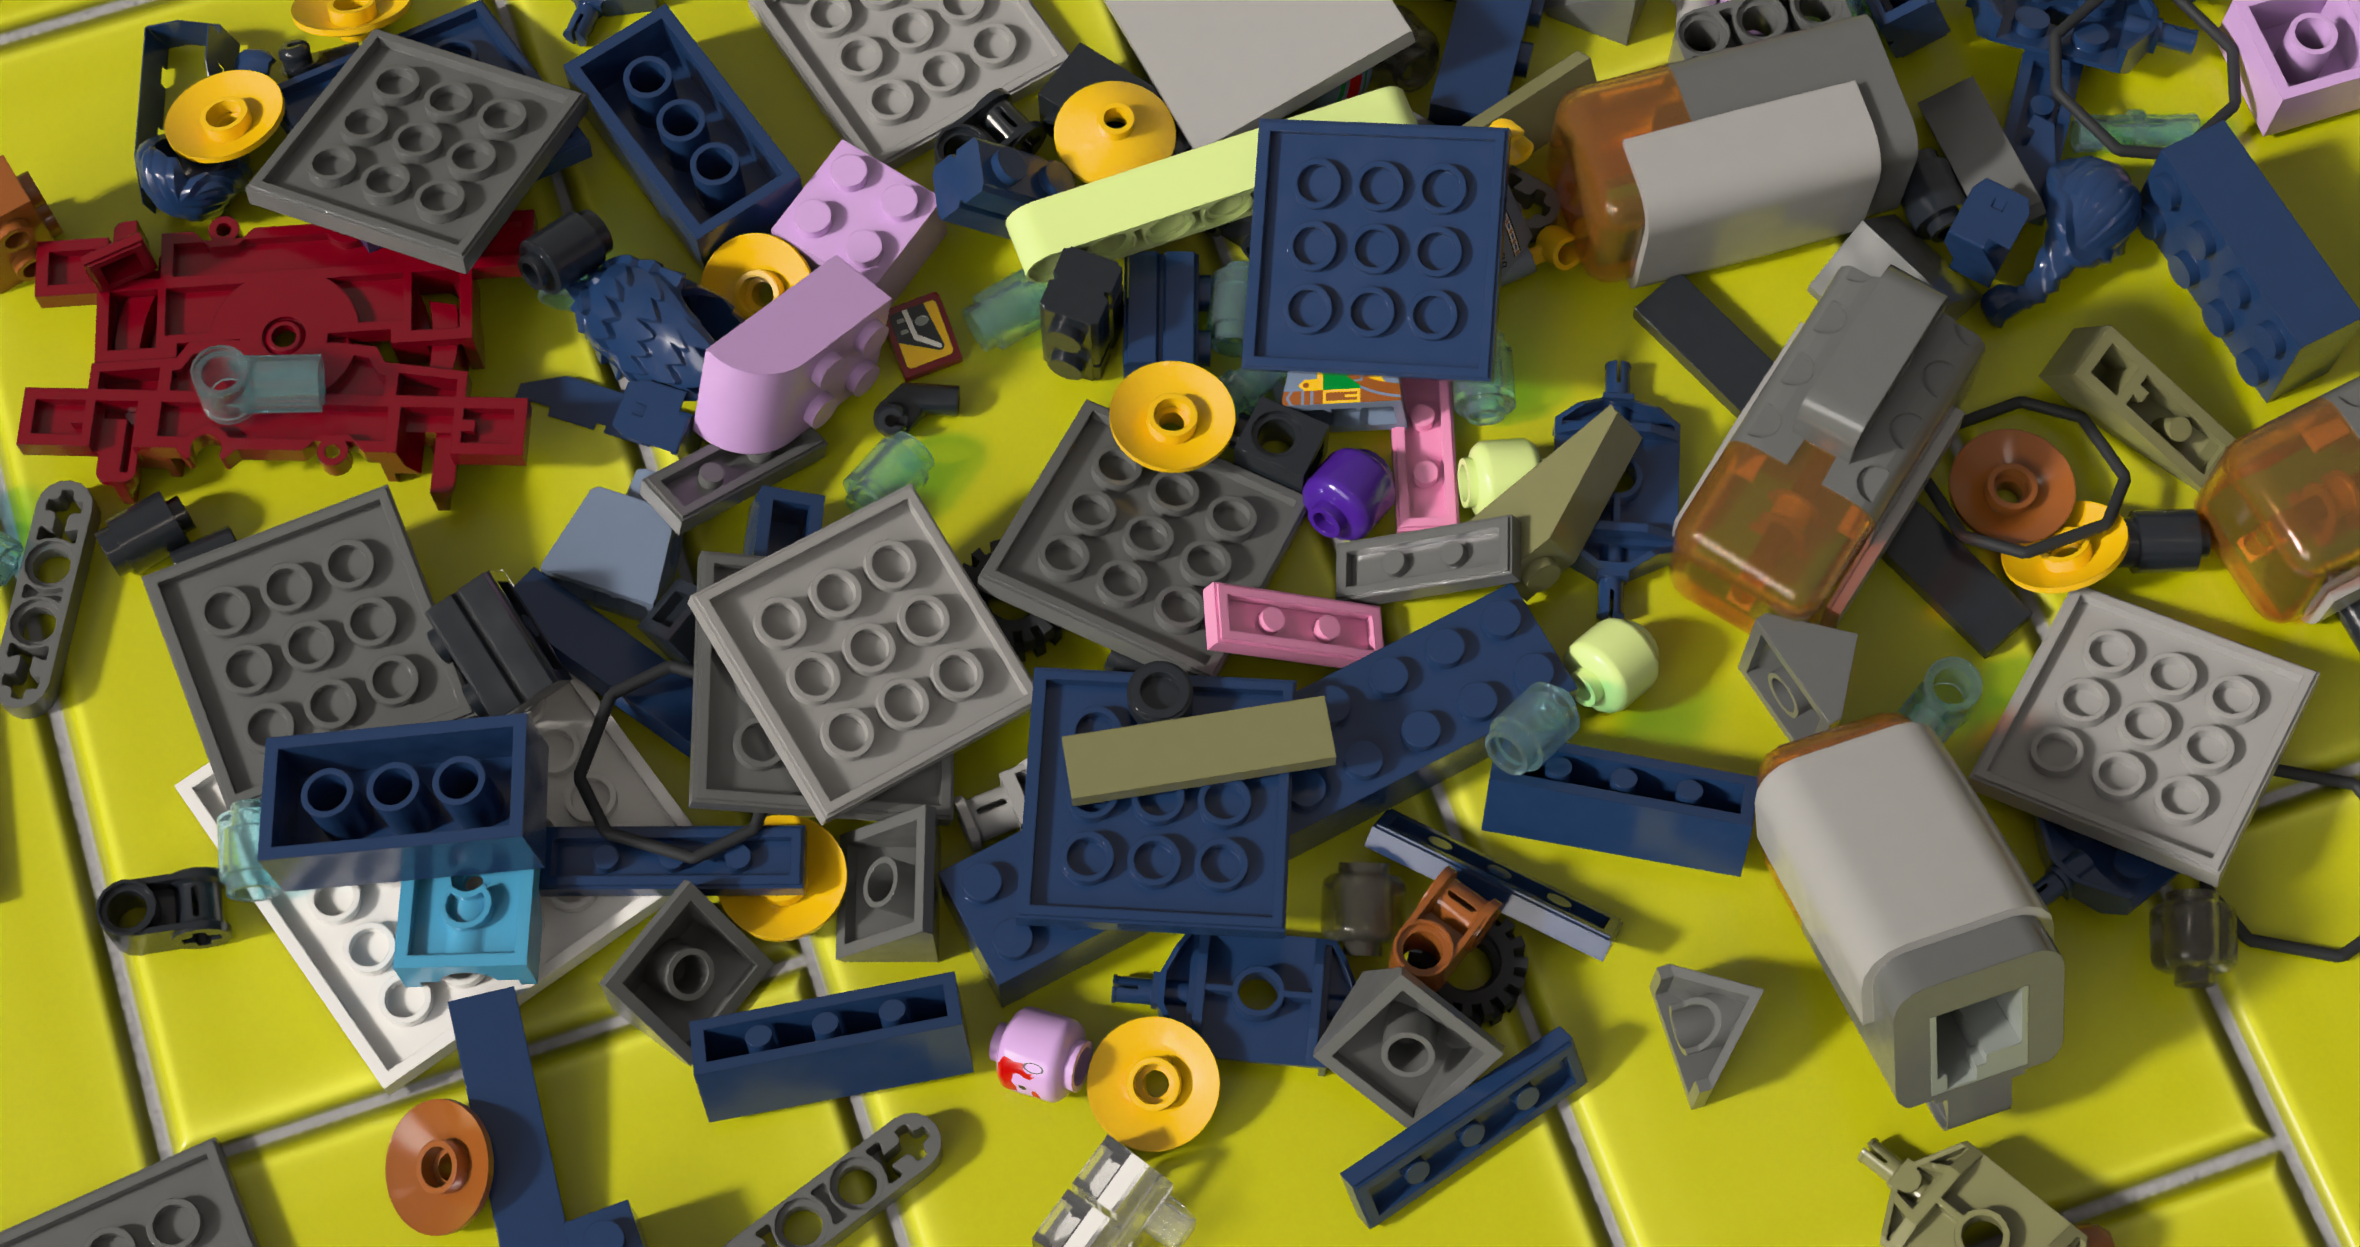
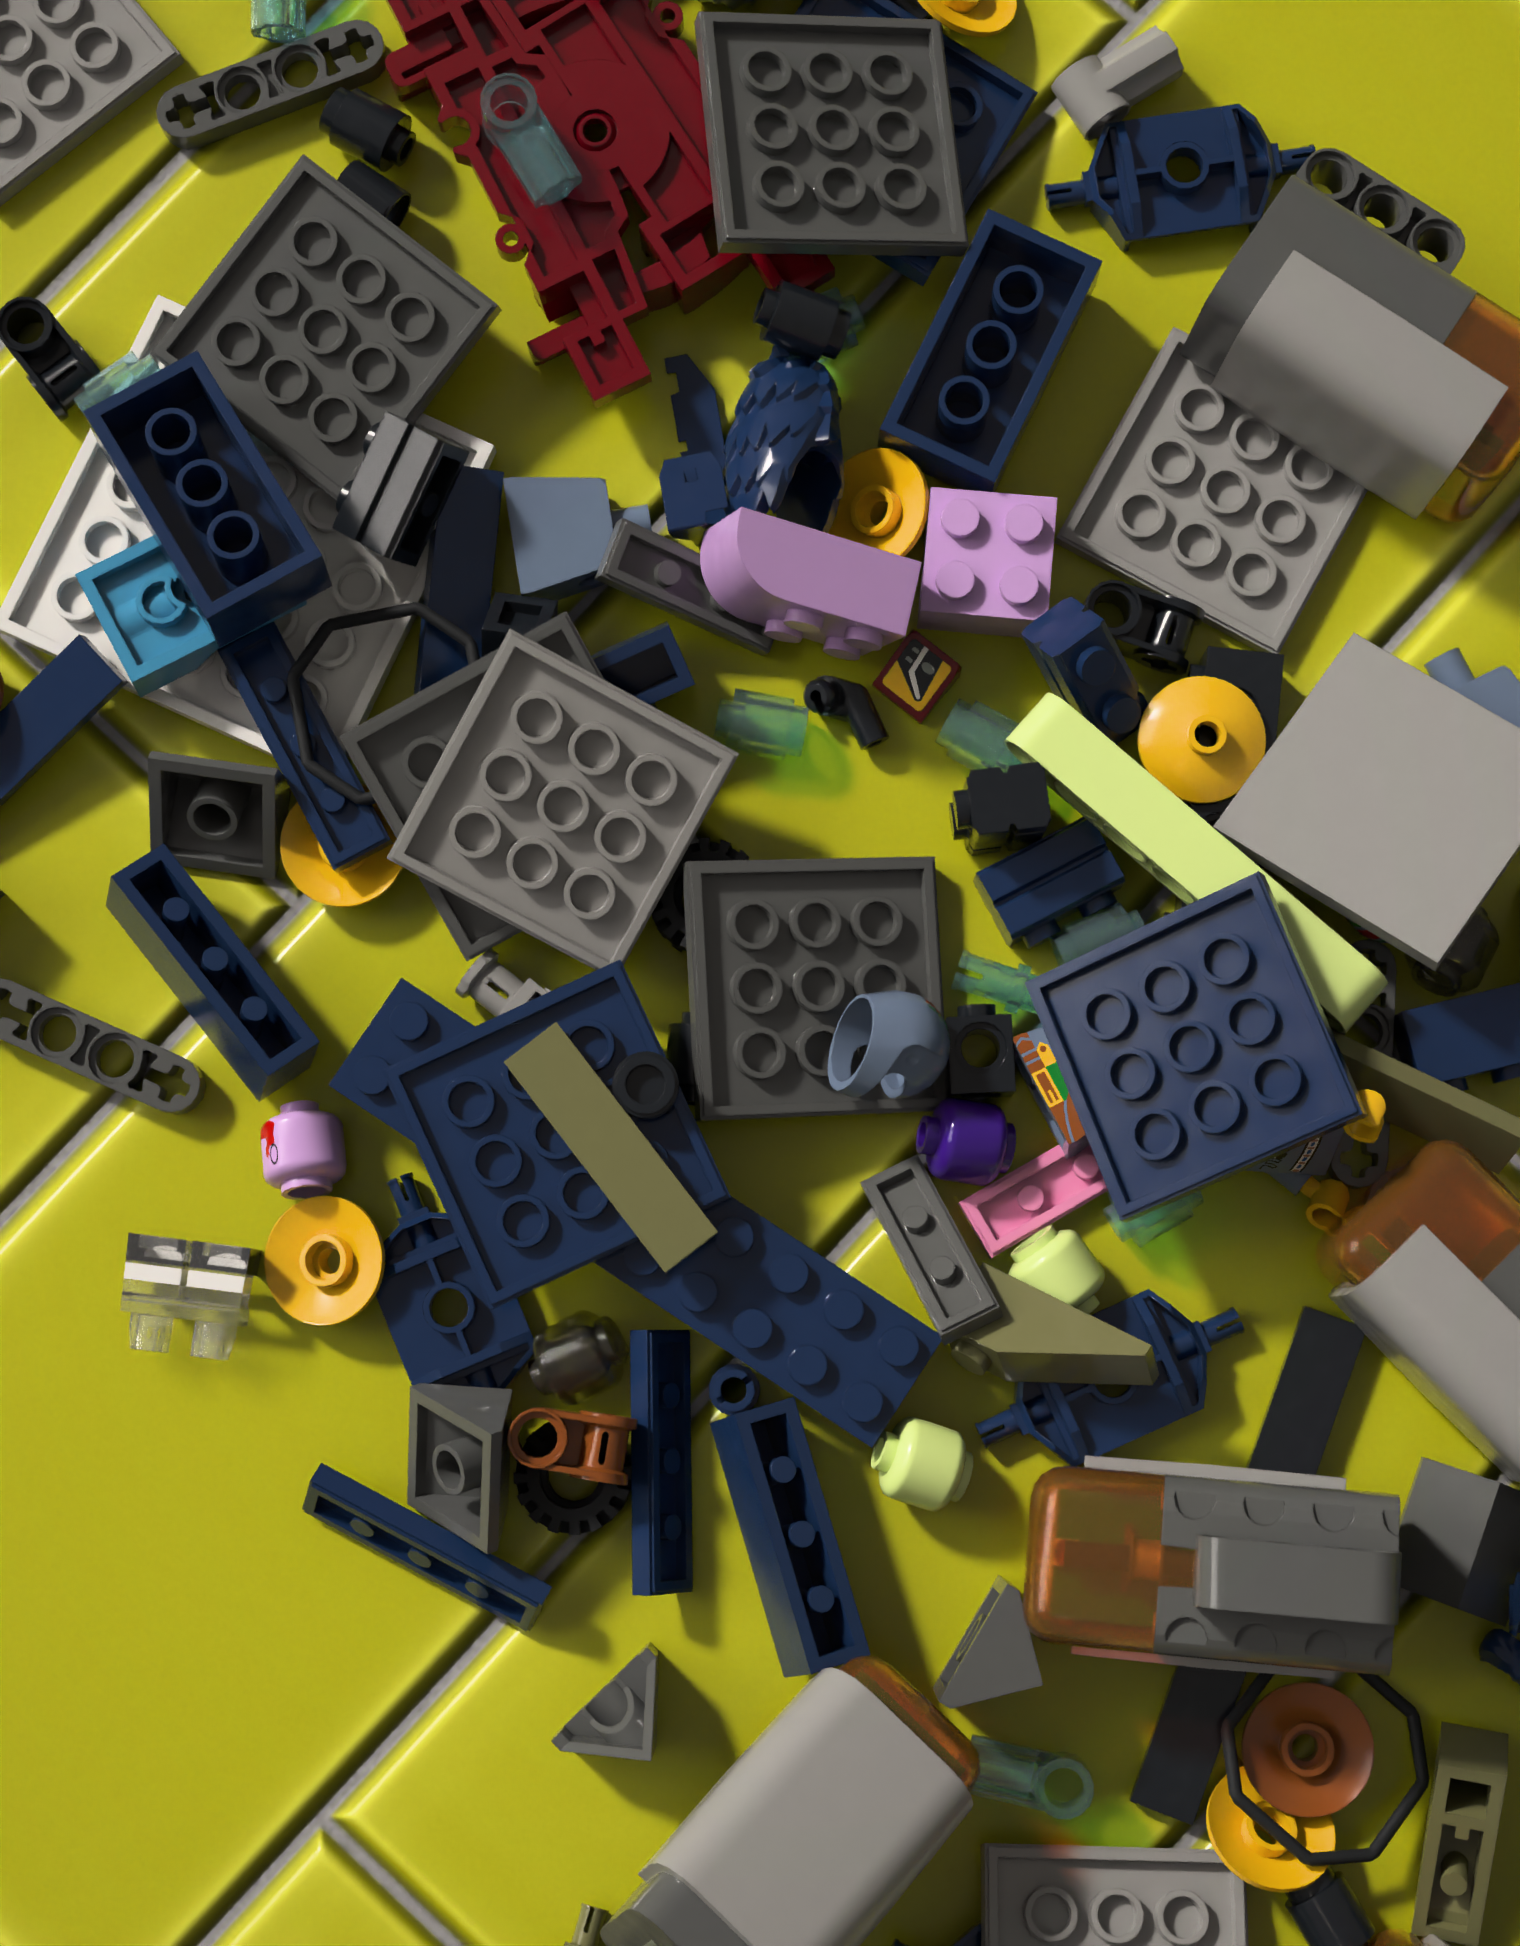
camera: 65 degrees right, 15 degrees up
dark grey slope [836,804,941,962] -> none
yellow dish [1109,361,1236,473] -> none
bright pink tile [1203,582,1384,668] -> none
clear light blue brick [1485,682,1580,775] -> none
none -> dark blue pin [709,1364,760,1416]
none -> sand blue helmet [828,990,950,1099]

